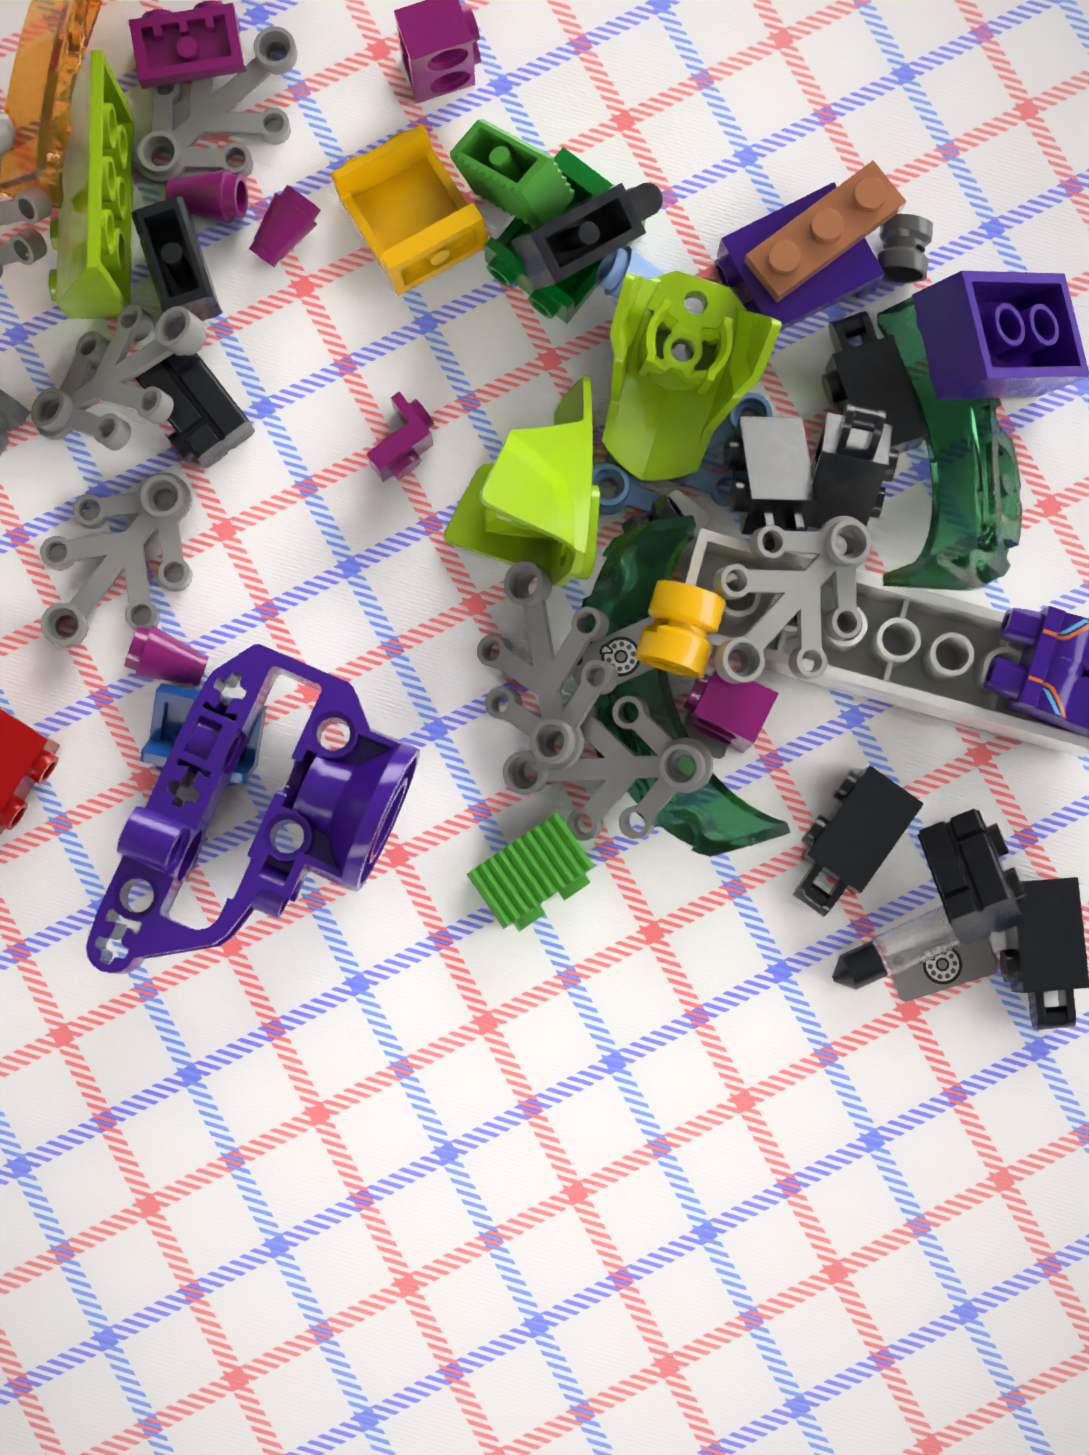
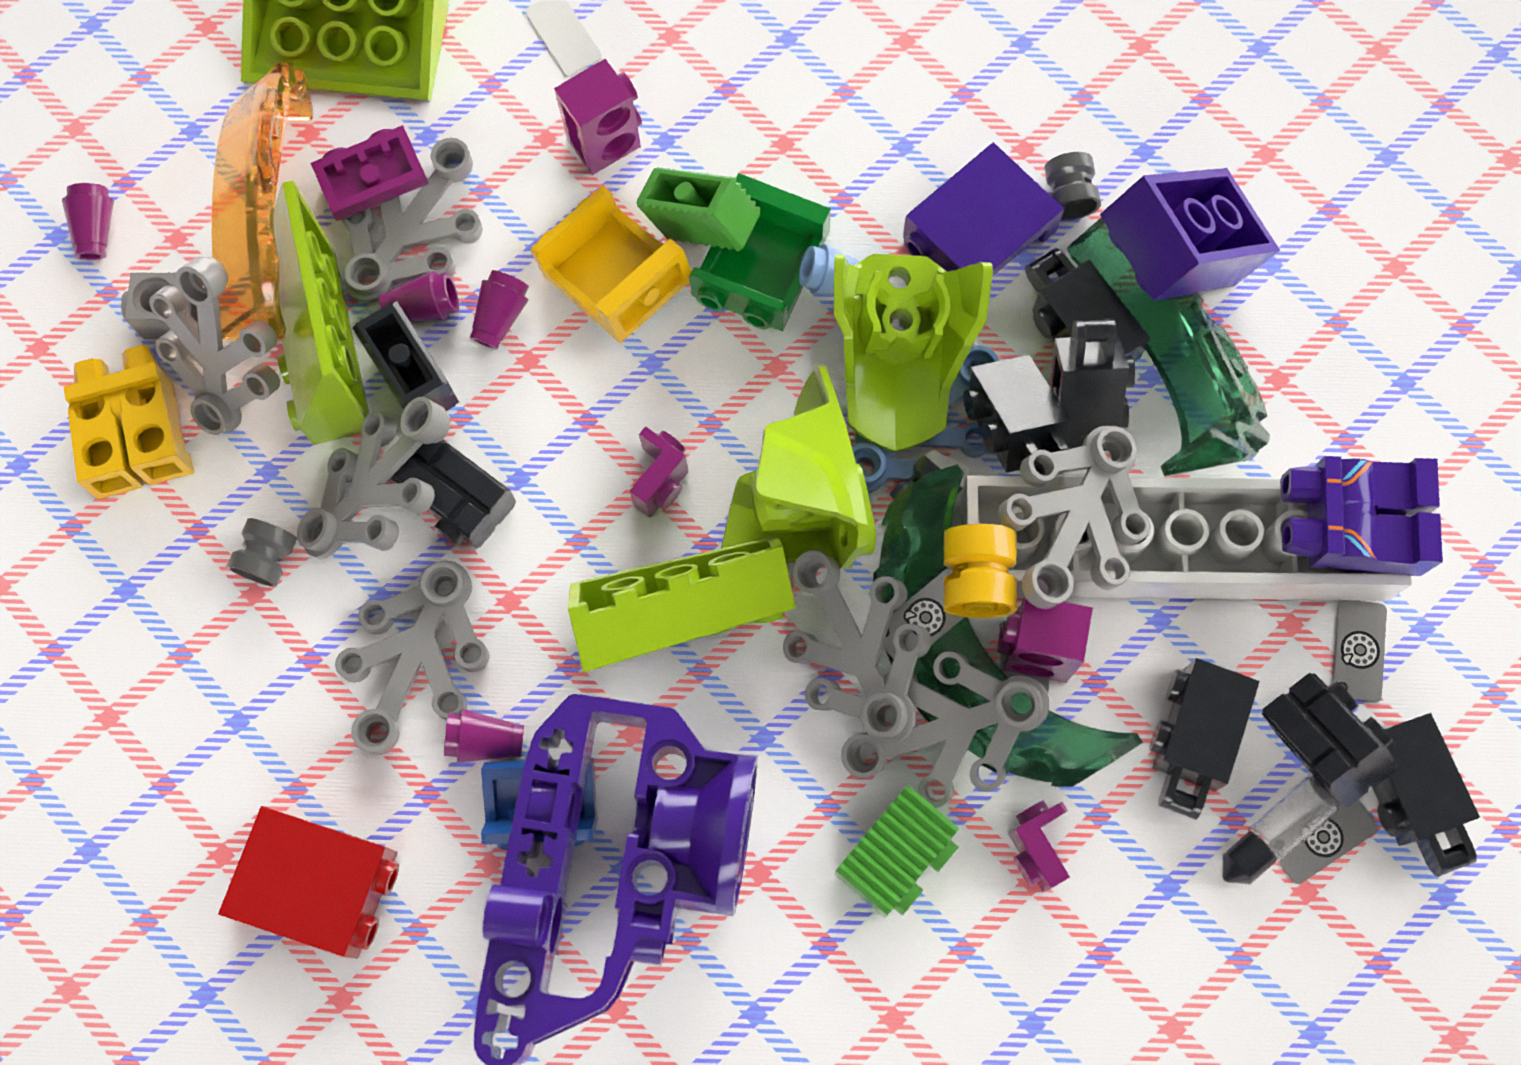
camera: 10 degrees left, 10 degrees down
black brick [511,182,663,290] -> none
nougat plate [744,160,907,303] -> none
none -> lime wedge [568,536,796,673]
none -> magenta bracket [1008,799,1070,893]
none -> light grey sticker [1333,600,1387,702]

